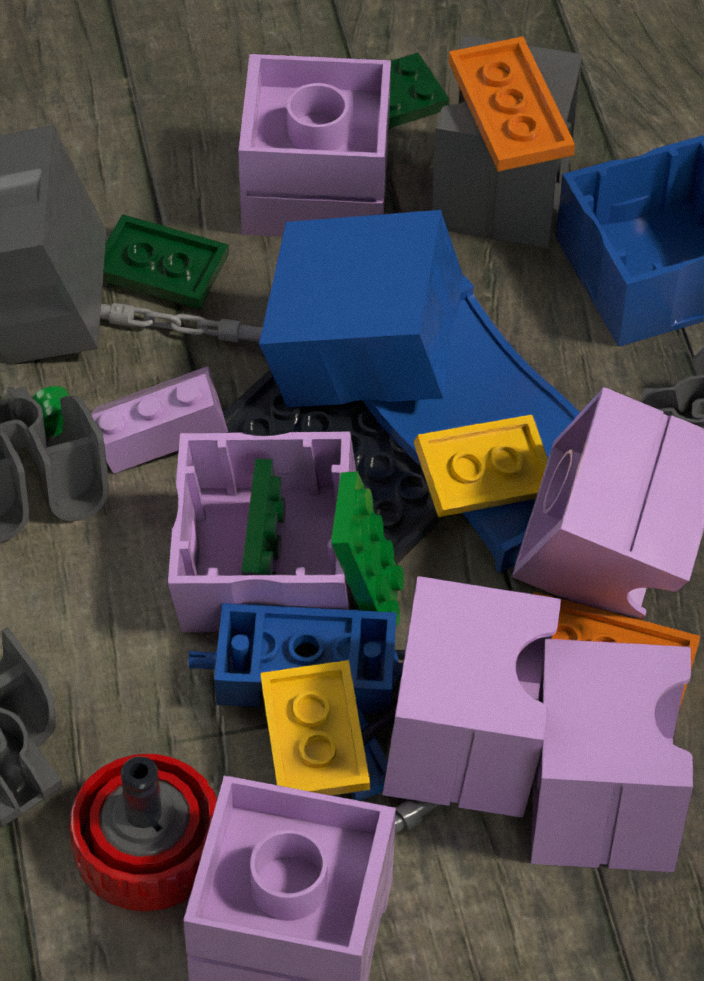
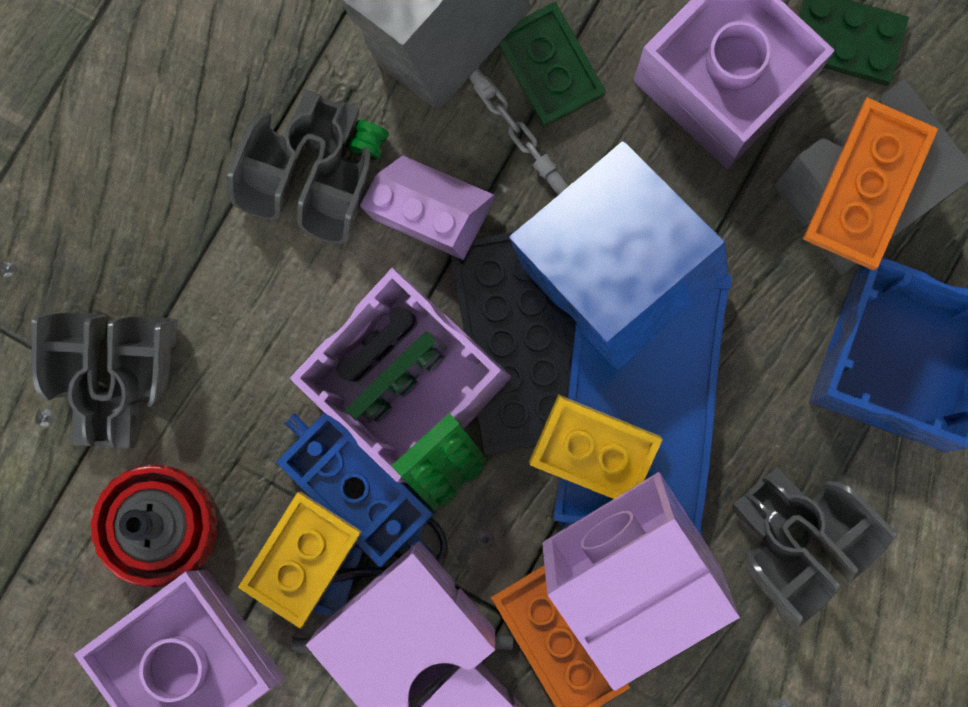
camera: 45 degrees right, 30 degrees up
none -> black plate [336,307,418,382]

